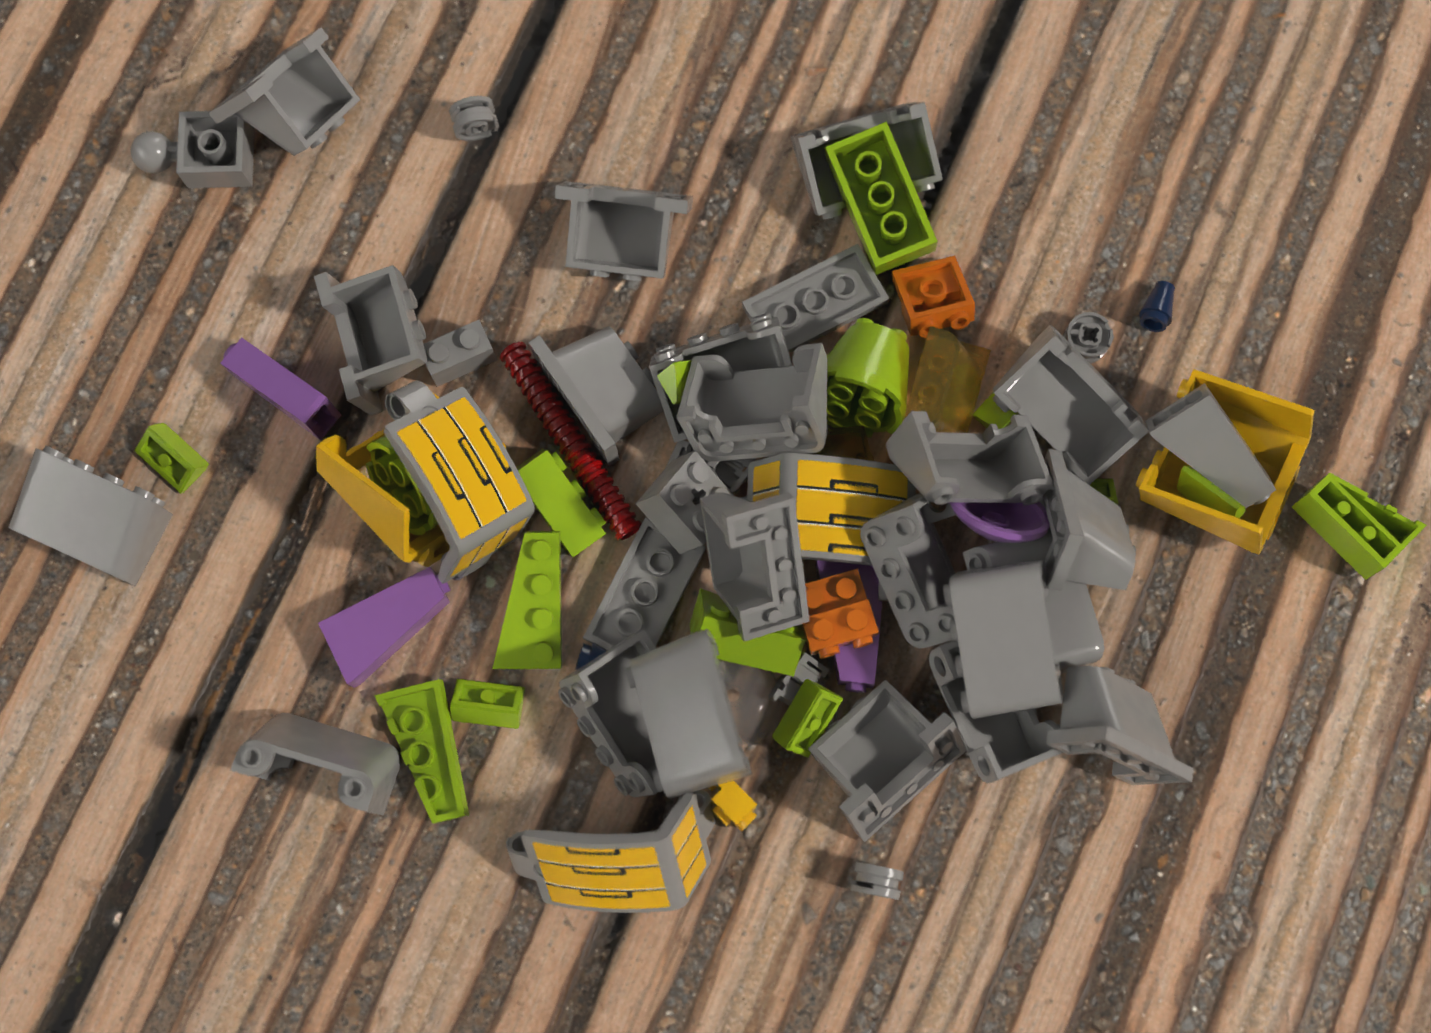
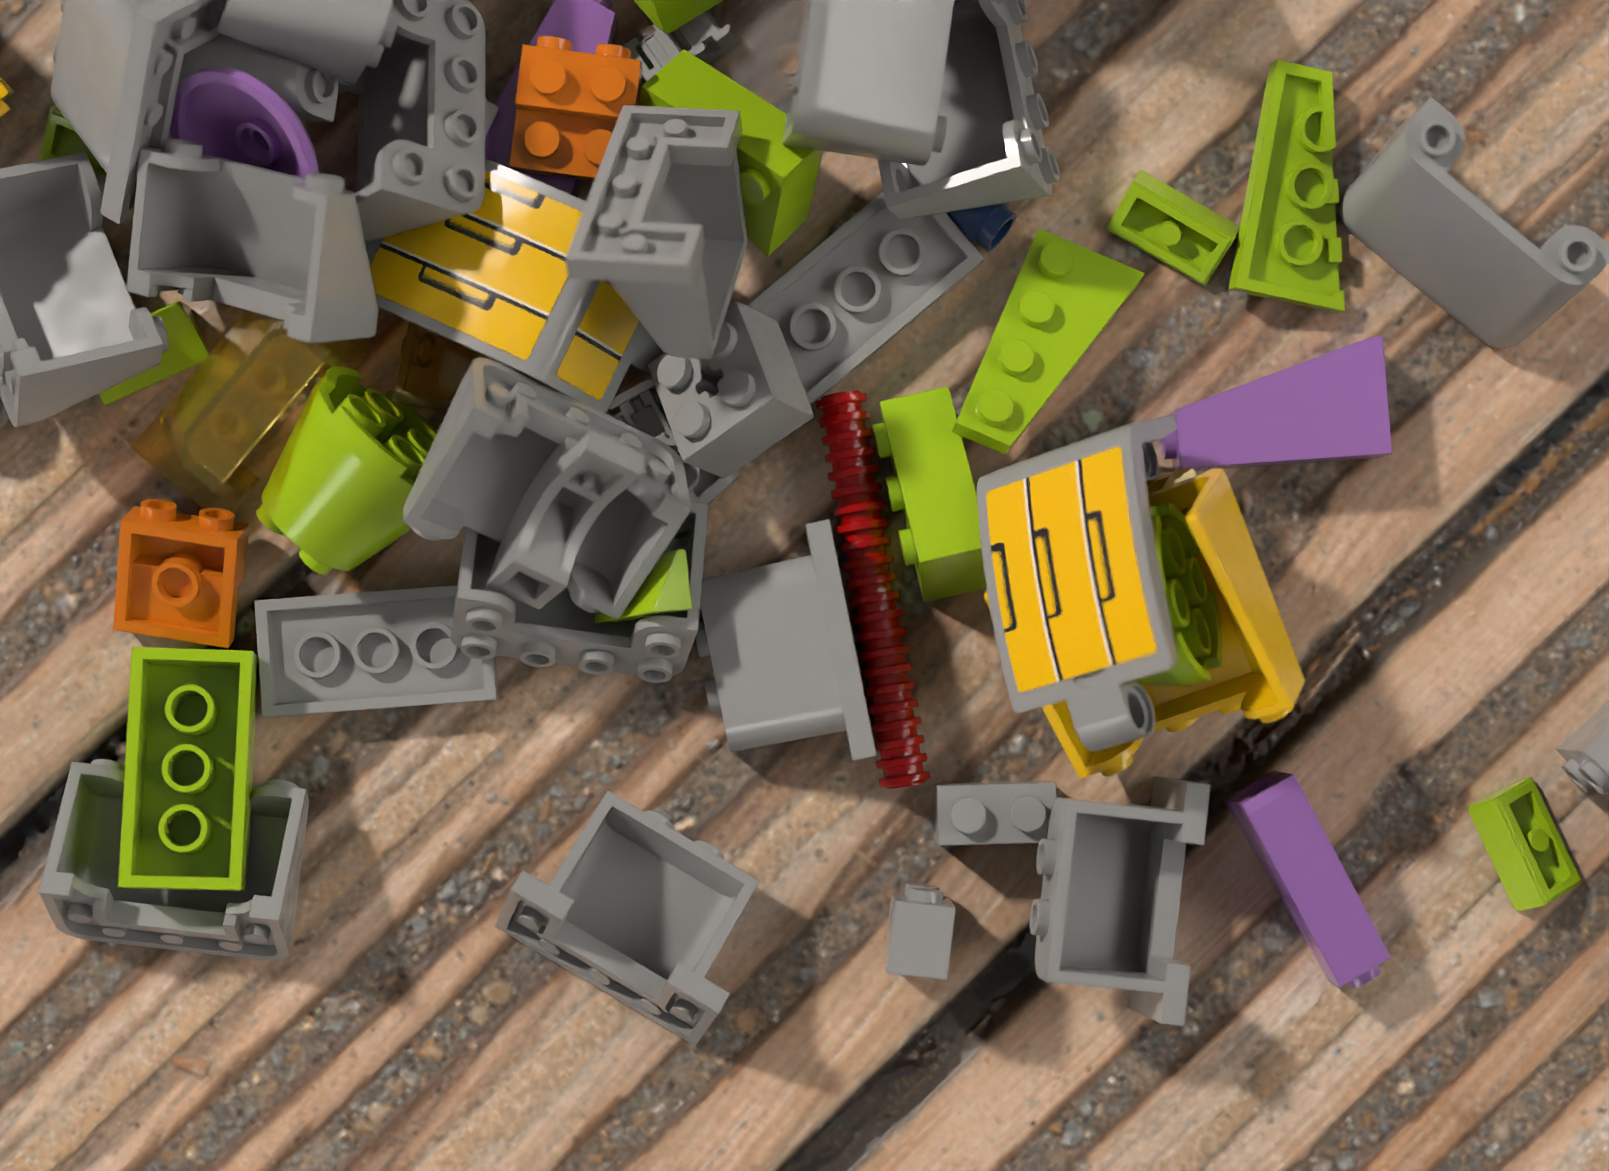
camera: 160 degrees left, 10 degrees up
none -> light grey arch [487,430,645,609]
none -> light grey brick [884,883,955,980]

